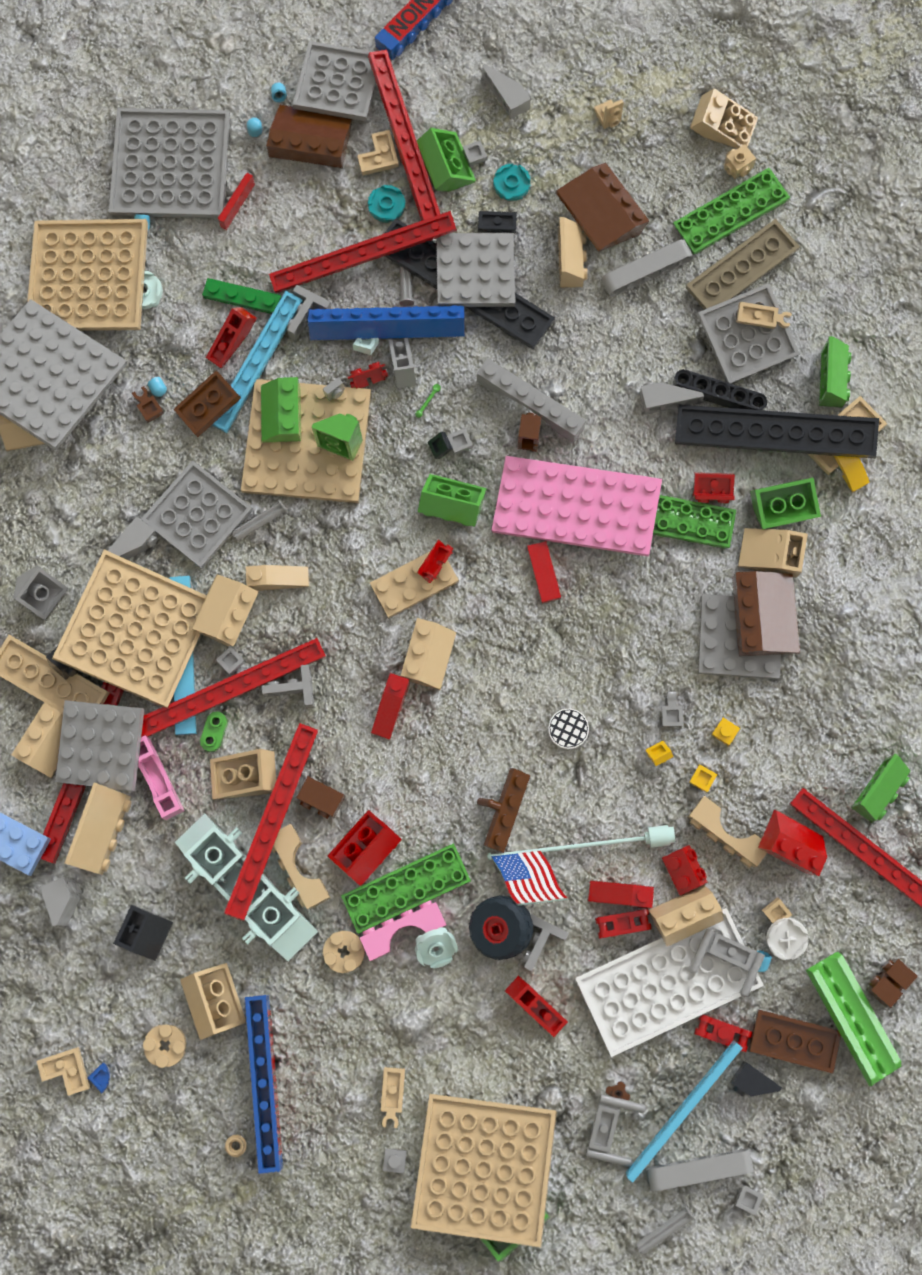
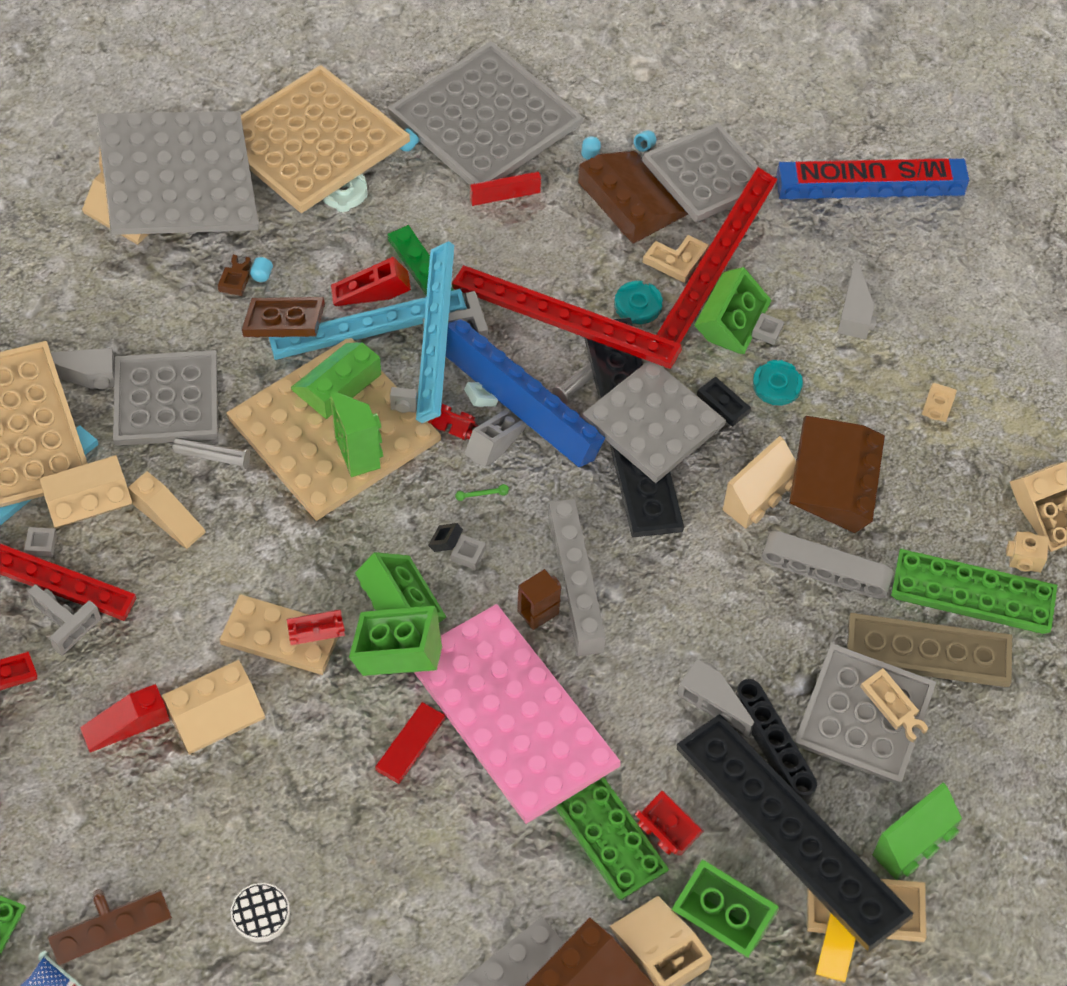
camera: 40 degrees right, 20 degrees down
none -> bright green slope [349,606,442,676]
none -> medium azure tile [416,241,454,423]

